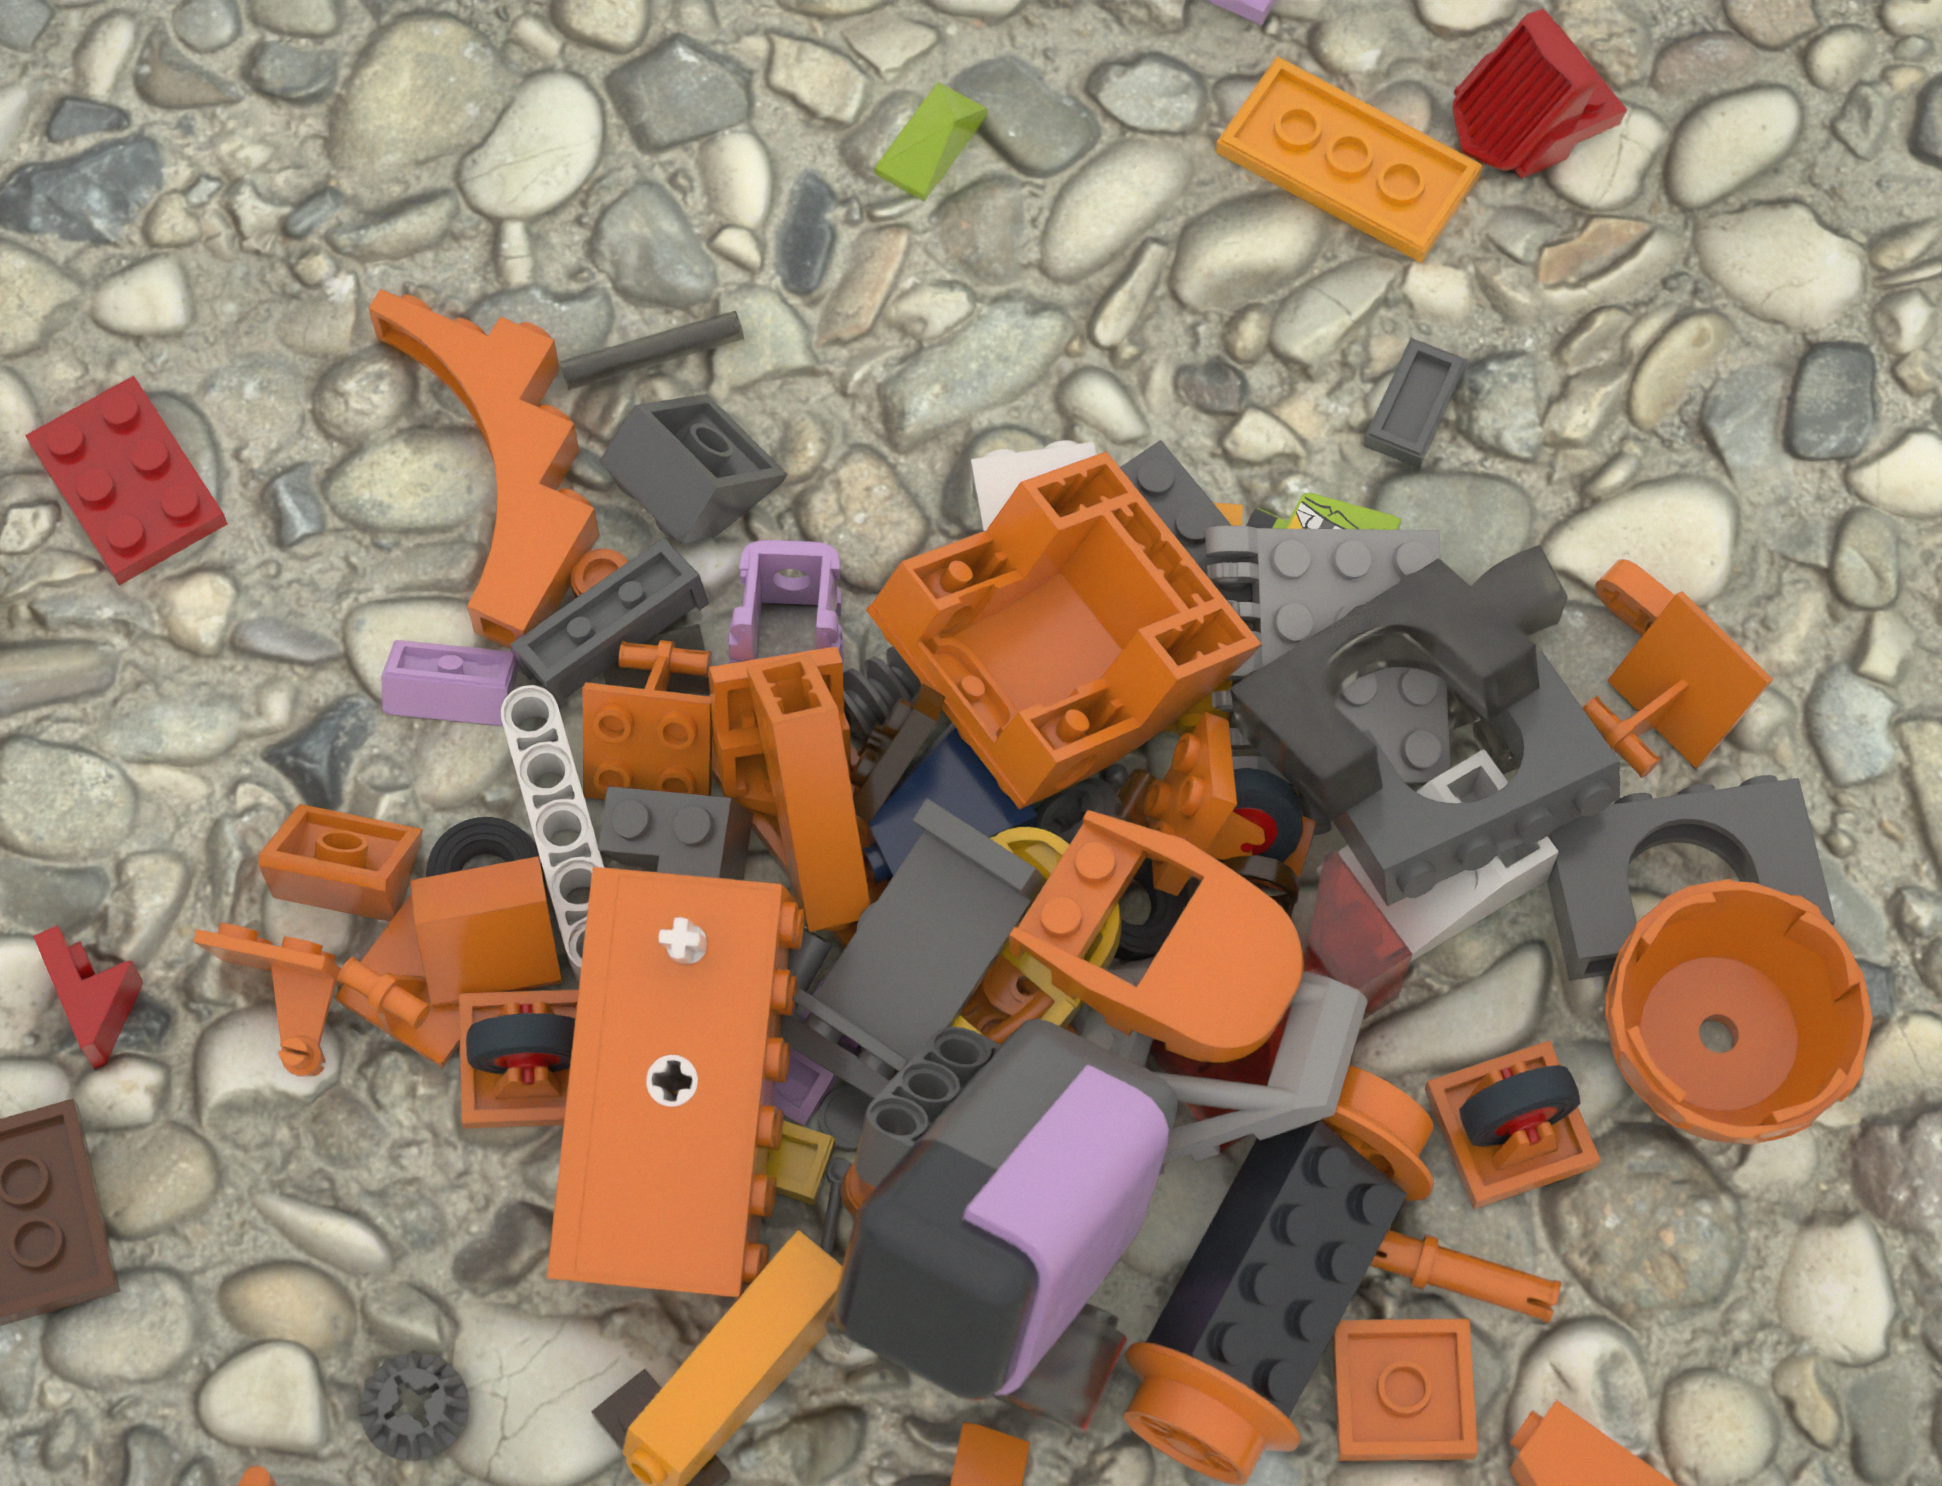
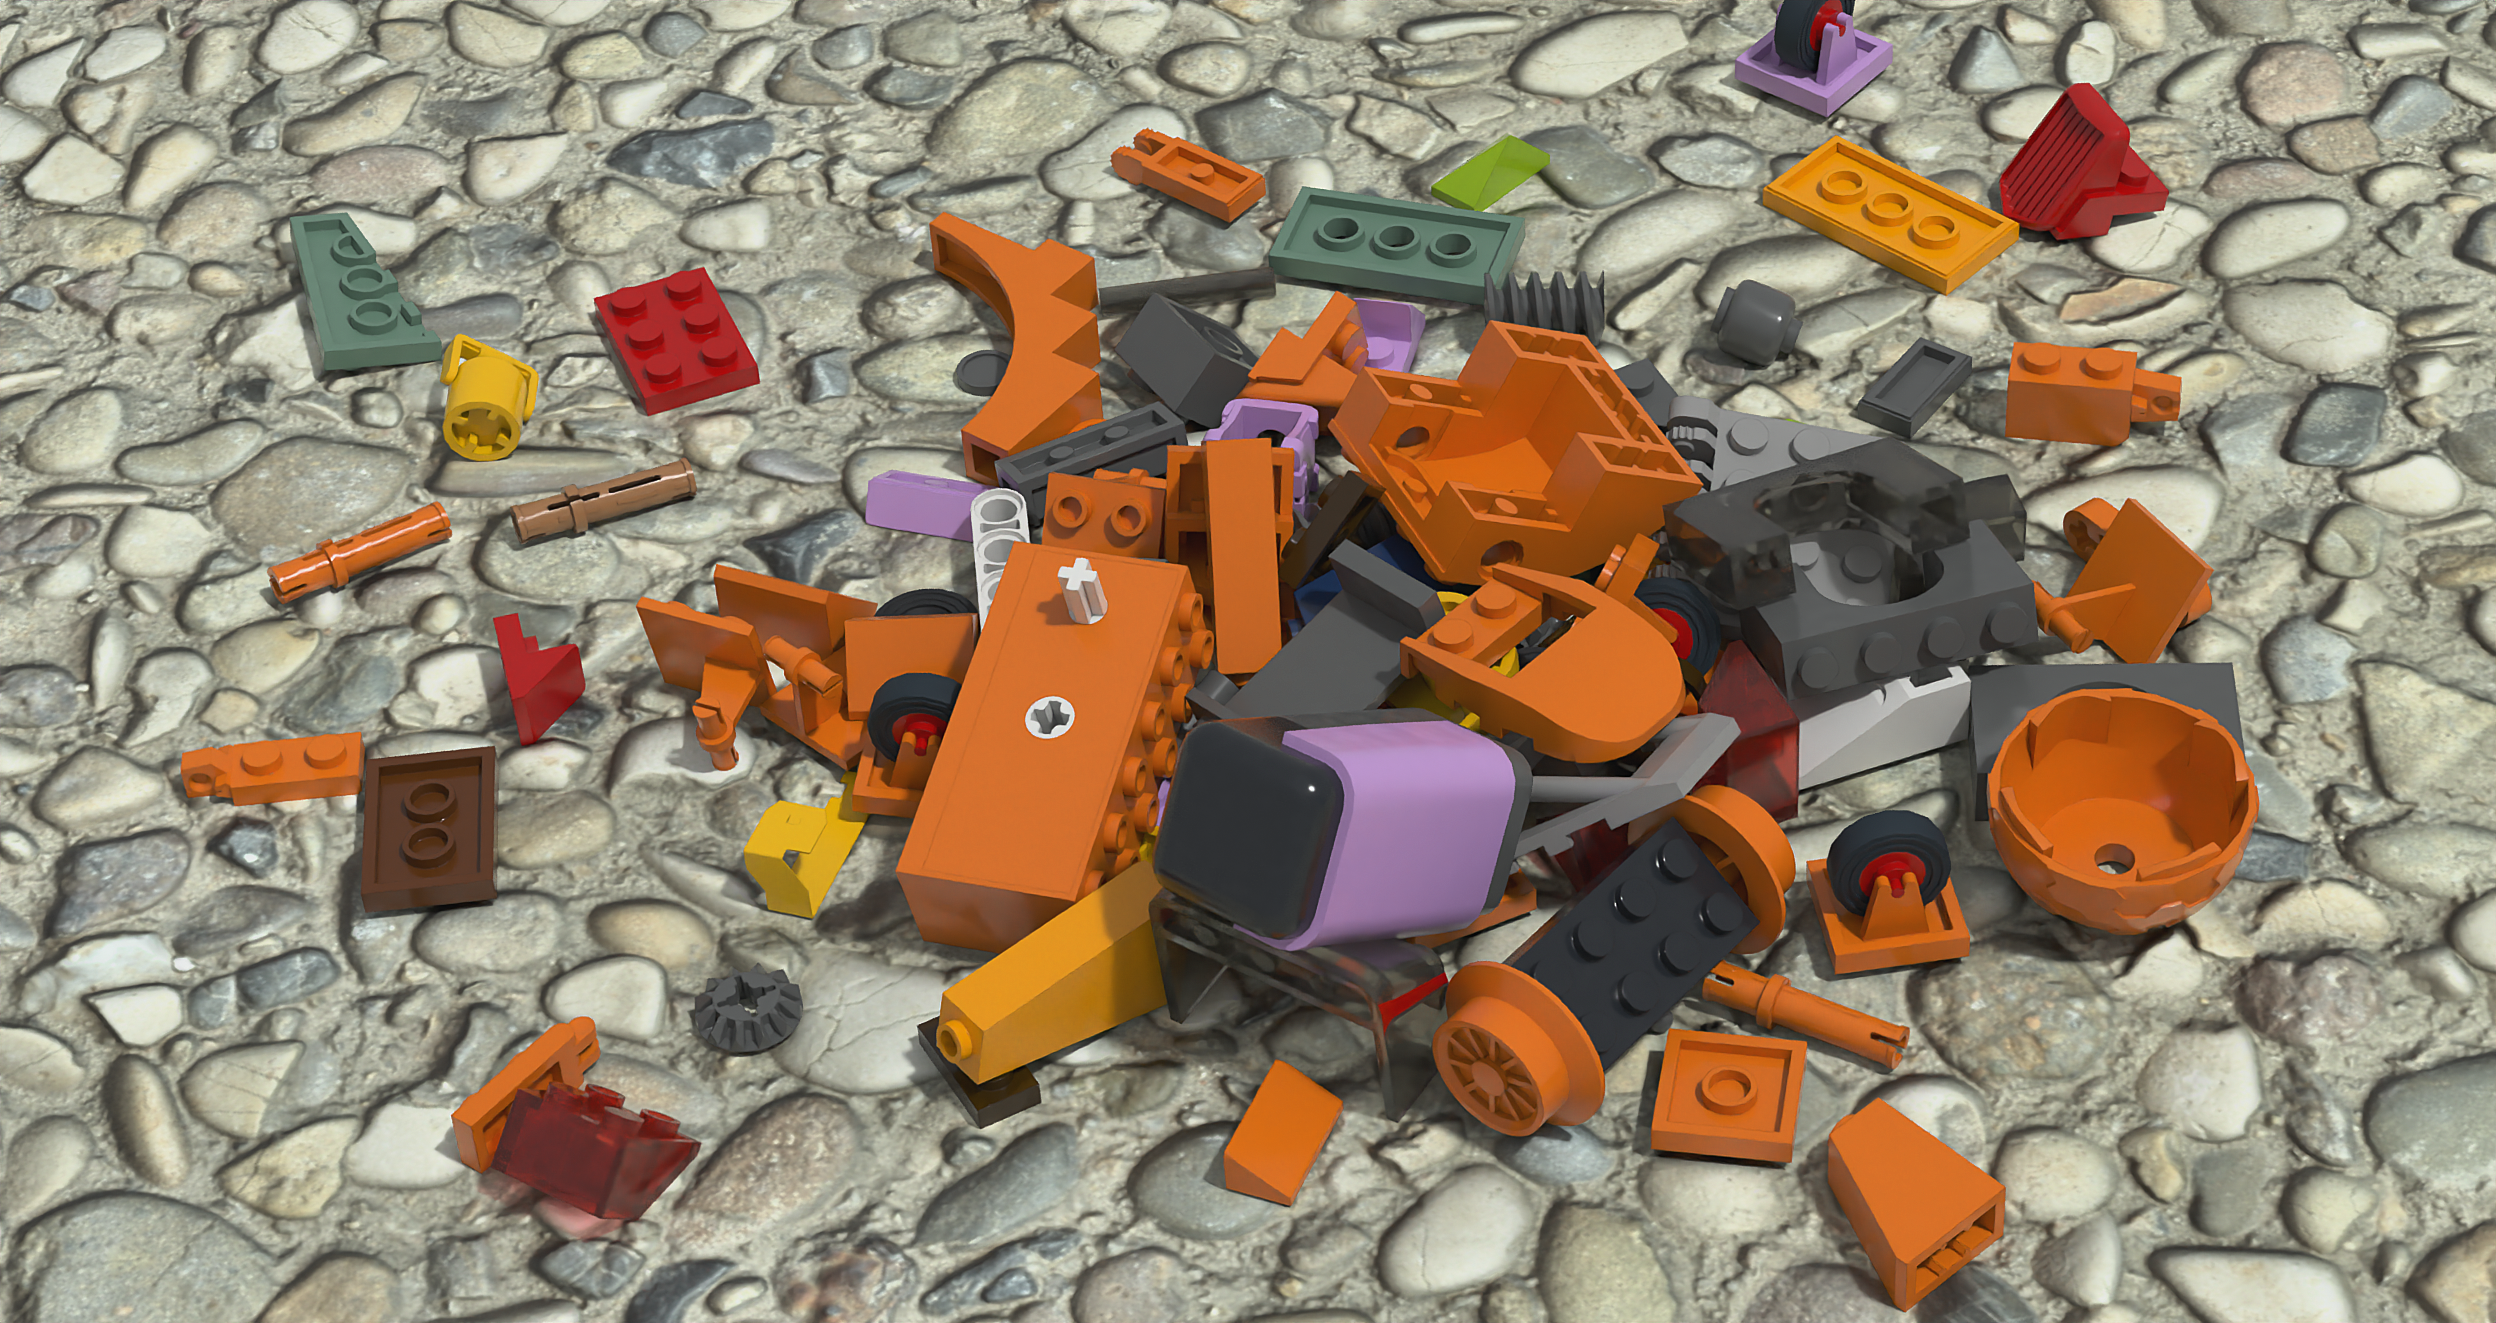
camera: 15 degrees right, 25 degrees down
none -> medium nougat pin [510,458,697,544]
none -> yellow piece [743,771,871,919]
none -> dark grey piece [956,350,1011,396]
none -> orange hinge [1110,128,1266,223]
none -> orange piece [1234,291,1369,436]
none -> sand green plate [1268,186,1526,305]
none -> lavender slope [1353,298,1426,373]
none -> dark grey piece [1484,270,1605,346]
none -> dark grey head [1710,279,1803,367]
none -> orange hinge [2005,342,2182,447]

